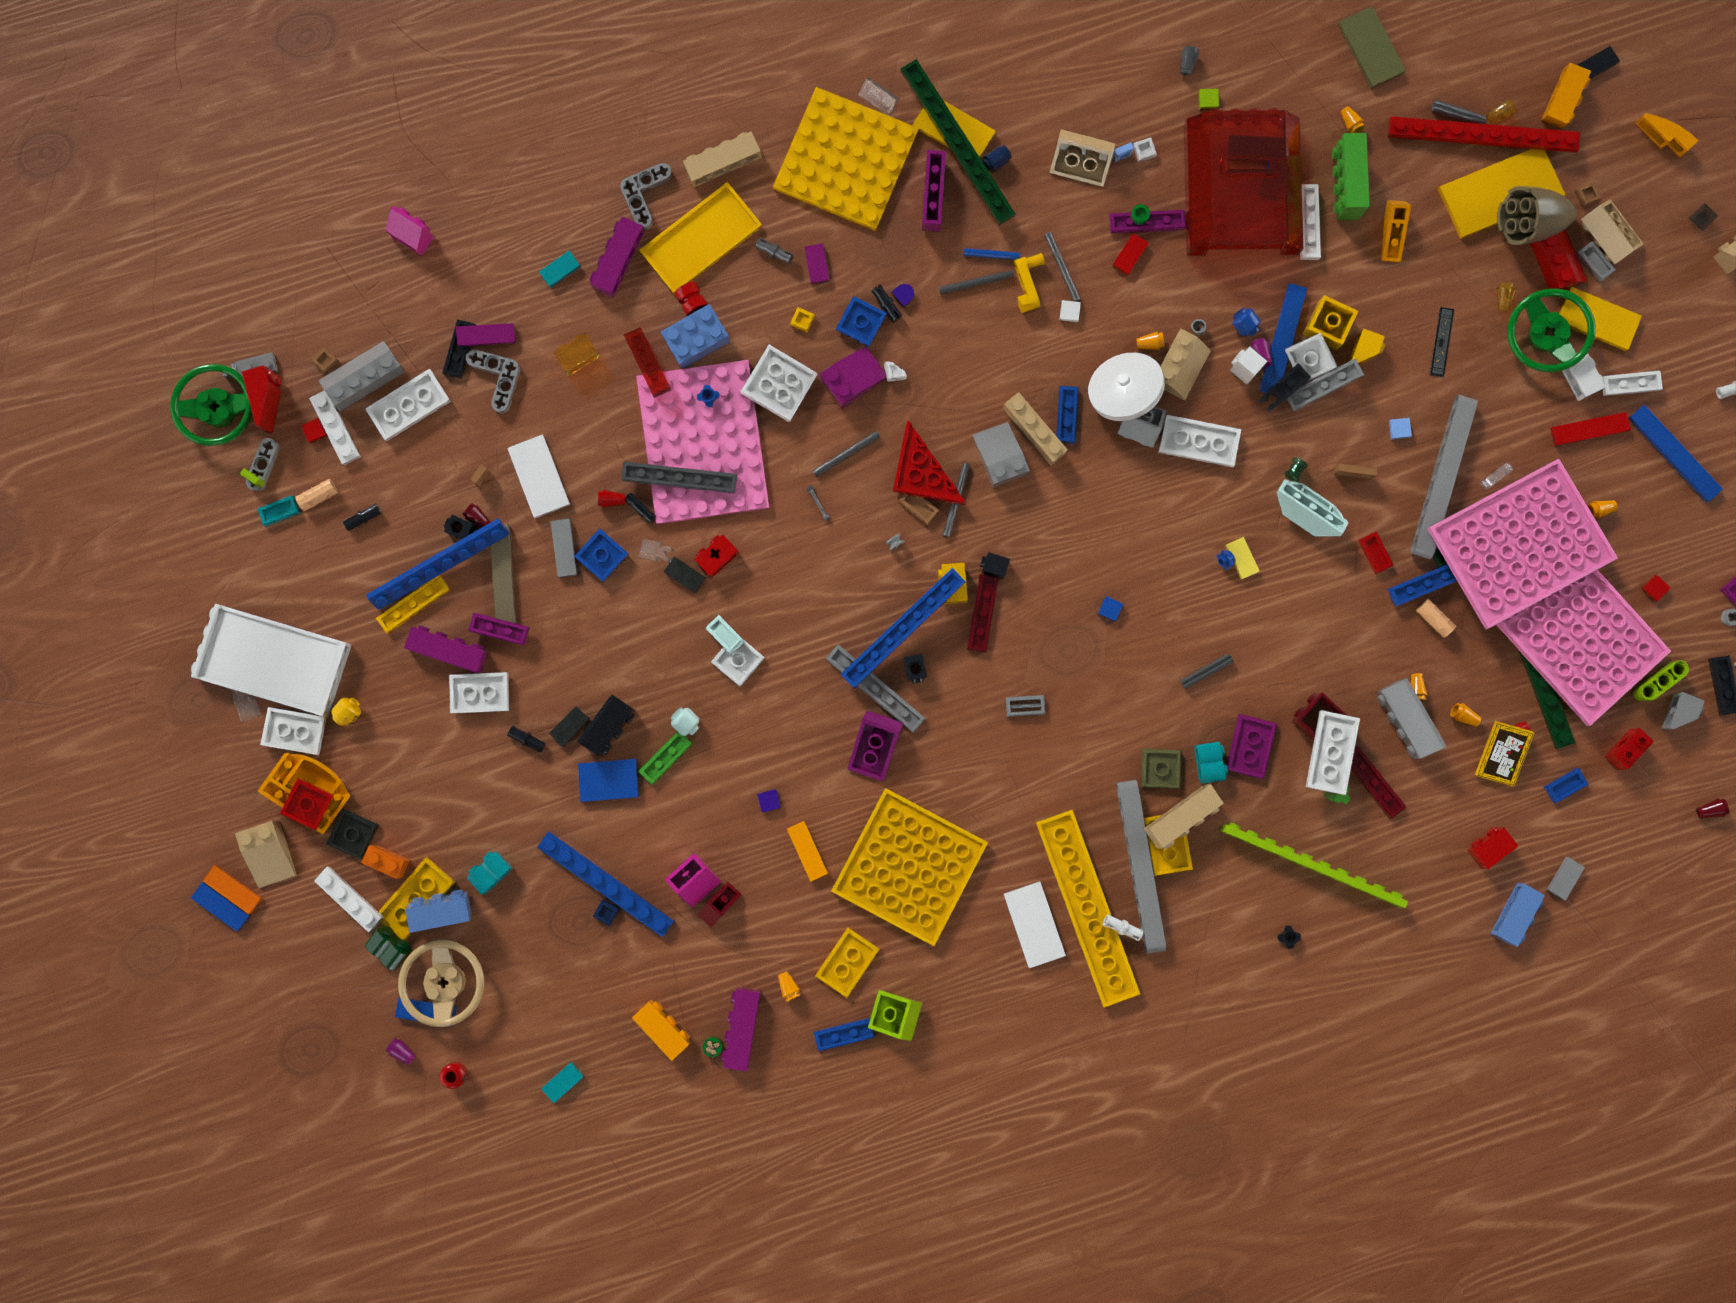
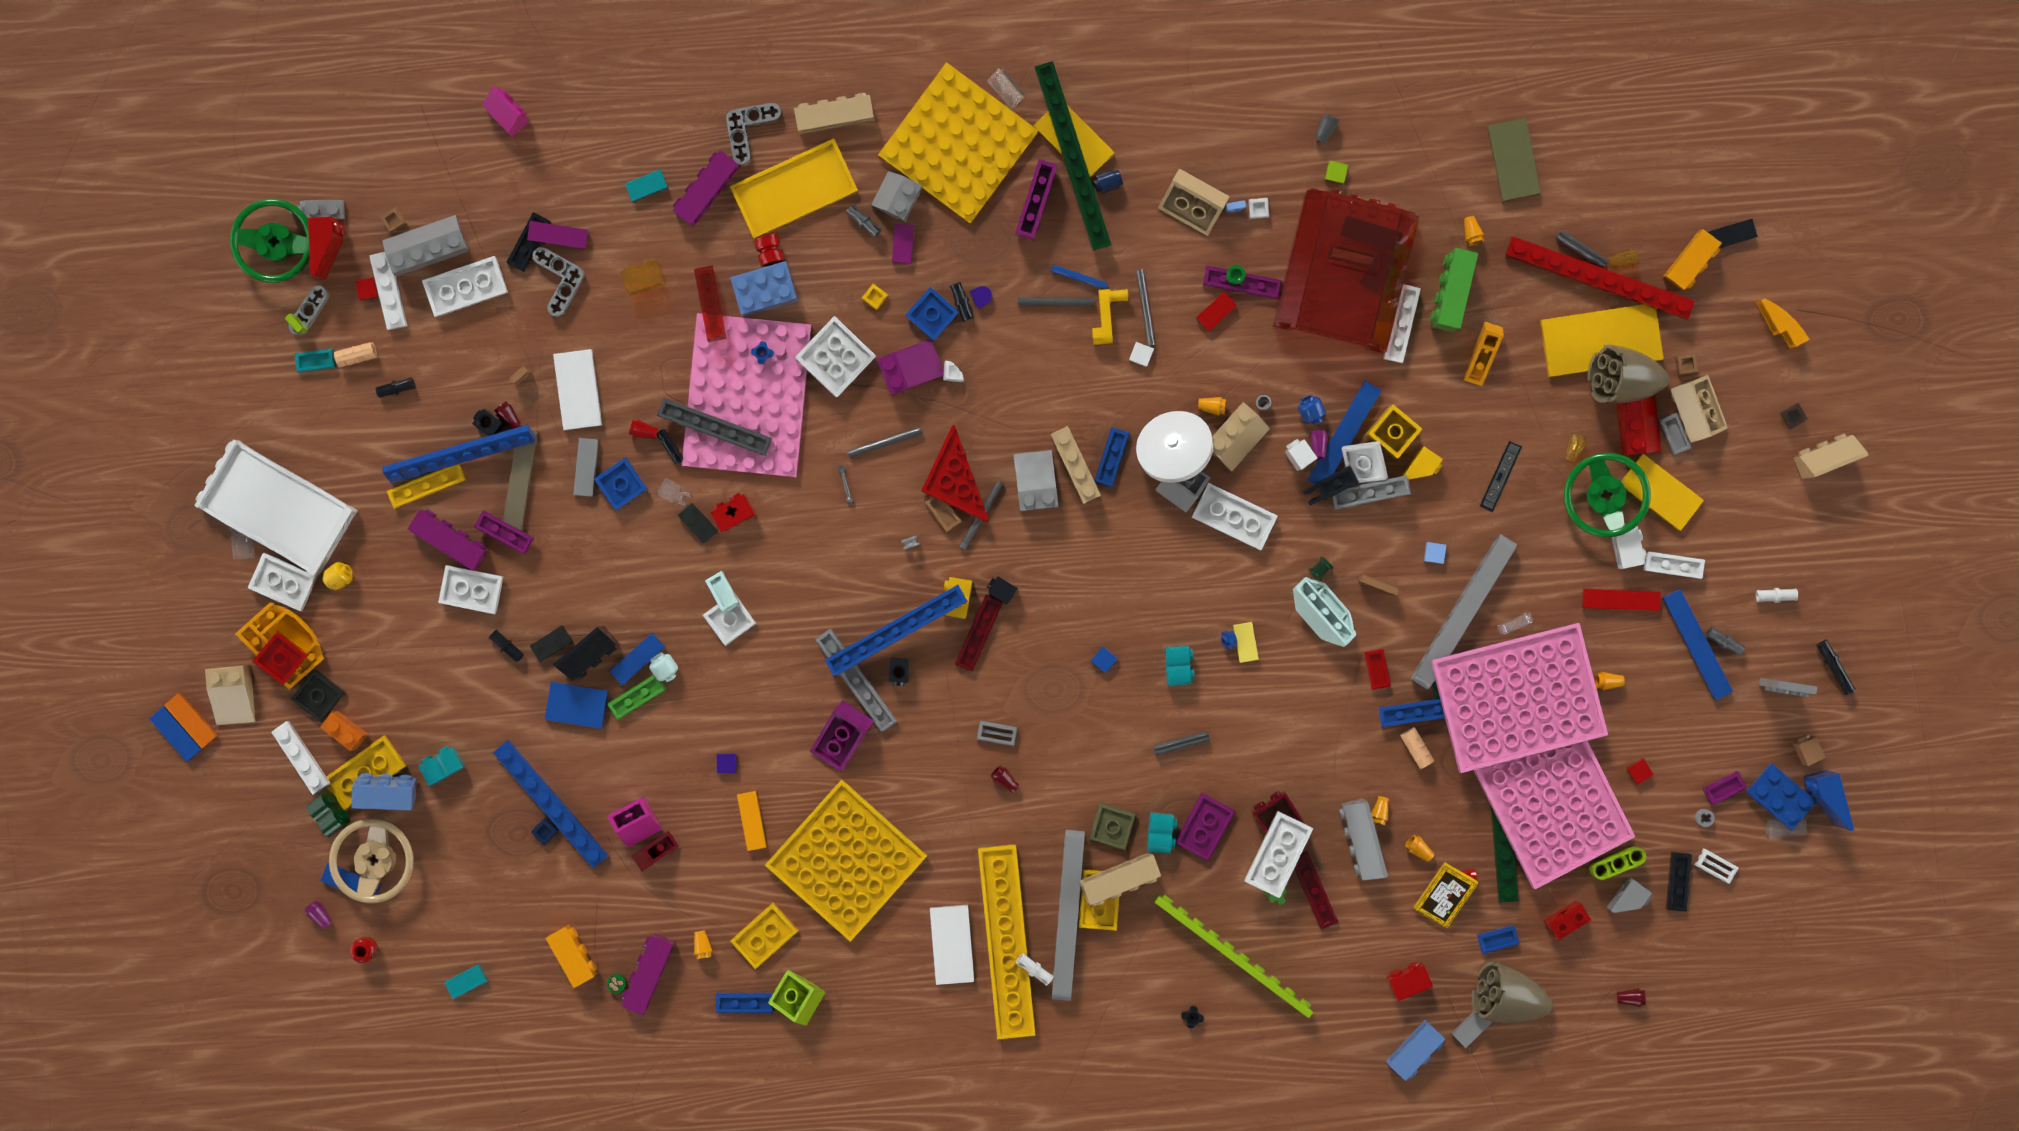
camera: 10 degrees right, 5 degrees up
none -> blue tile [609,633,665,685]
none -> light grey slope [871,171,922,223]
none -> dark red cone [990,765,1019,793]
none -> teal brick [1165,645,1194,686]
none -> dark tan cylinder [1472,961,1553,1023]
none -> flat silver pin [1705,626,1745,656]

